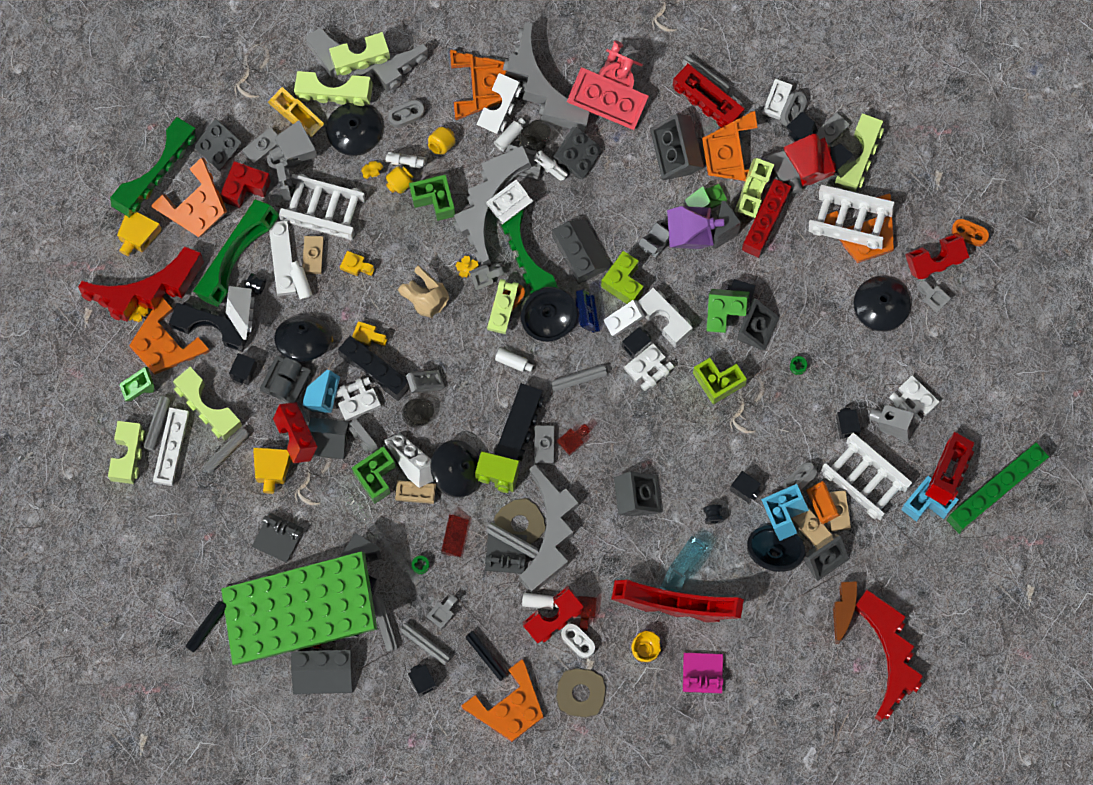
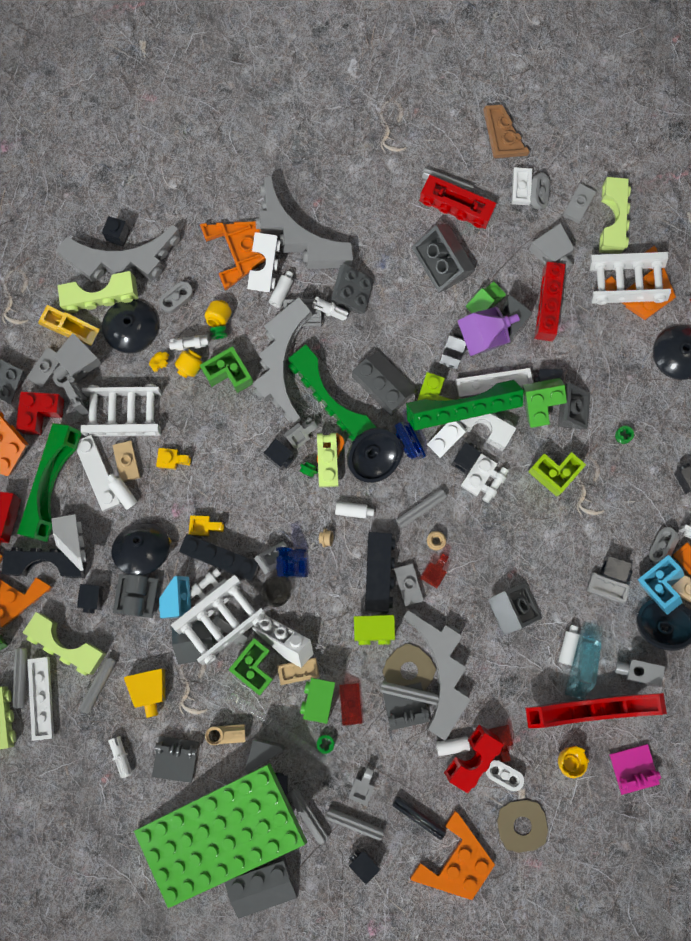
camera: 20 degrees left, 5 degrees up
black axle [186,601,226,652] -> none
black wheel [245,273,267,296] -> none
red arch [273,402,317,463] -> none
yellowish green arch [329,32,390,75] -> none
tan piece [398,265,449,318] -> none
black dish [430,440,481,498] -> none
yellow plant [455,256,479,278] -> none
white plate [486,180,533,225] -> none
clear smoke hair [517,120,551,150] -> none
coral plate [566,40,649,130] -> none
orange wing [702,111,767,184] -> none
black wheel [703,505,724,525] -> none
yellowish green arch [734,158,774,218] -> none
red piece [784,134,836,186] -> none
black arch [786,112,857,178] -> none
none -> black brick [102,216,130,247]
none -> white axle [108,736,132,778]
none -> white fence [171,575,266,665]
none -> tan piece [205,724,245,745]
none -> green bush [210,326,228,340]
none -> black brick [263,439,294,471]
none -> clear blue plate [276,547,308,578]
none -> green plate [300,461,318,478]
none -> bright green brick [300,678,335,724]
none -> tan plate [319,528,334,548]
none -> green arch [406,380,523,430]
none -> tan plate [427,531,446,551]
none -> white plate [455,368,533,399]
none -> medium nougat wing [483,105,530,158]
none -> white cylinder [558,625,580,666]
none -> light grey plate [586,572,631,604]
none -> light grey torso [615,659,665,688]

